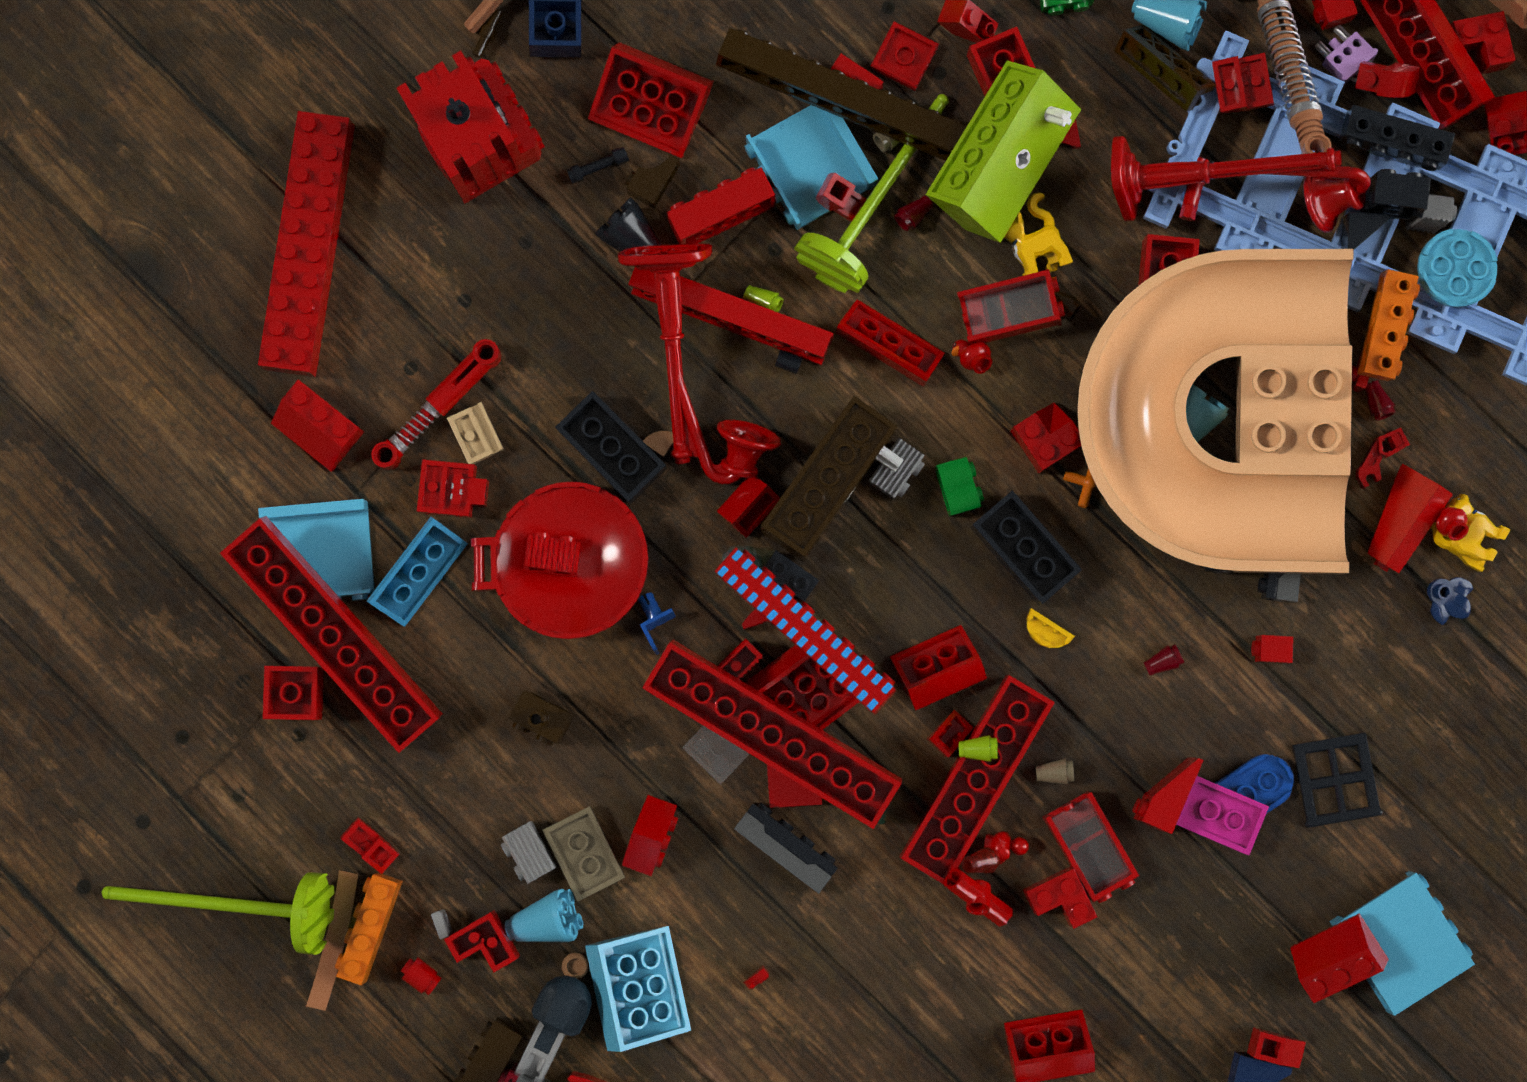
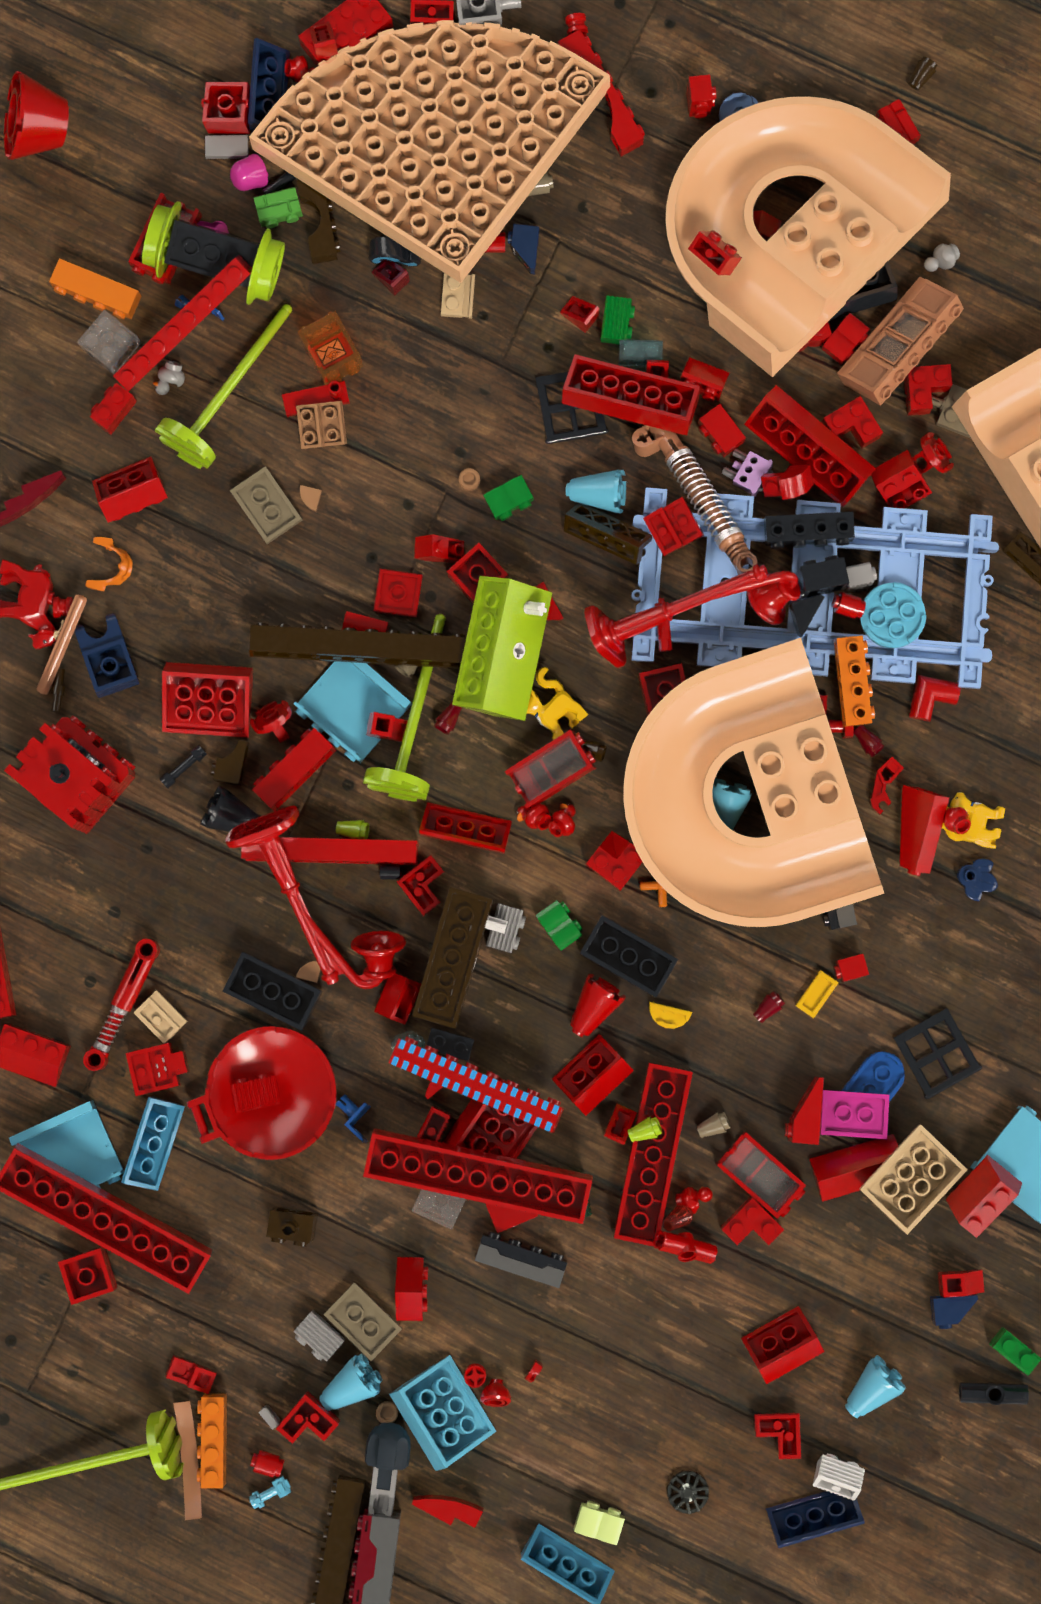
camera: 15 degrees left, 0 degrees up
none -> medium azure bar [249,1475,292,1509]
none -> red tile [250,700,292,743]
none -> red brick [396,855,444,916]
none -> red wheel [464,1363,486,1388]
none -> red brick [480,1379,511,1407]
none -> red animal [548,803,576,837]
none -> red cone [570,974,626,1037]
none -> yellow tile [795,970,839,1019]
none -> red slope [809,1134,898,1202]
none -> red brick [831,592,866,619]
none -> tan slope [859,1124,968,1235]
none -> red brick [909,675,961,722]

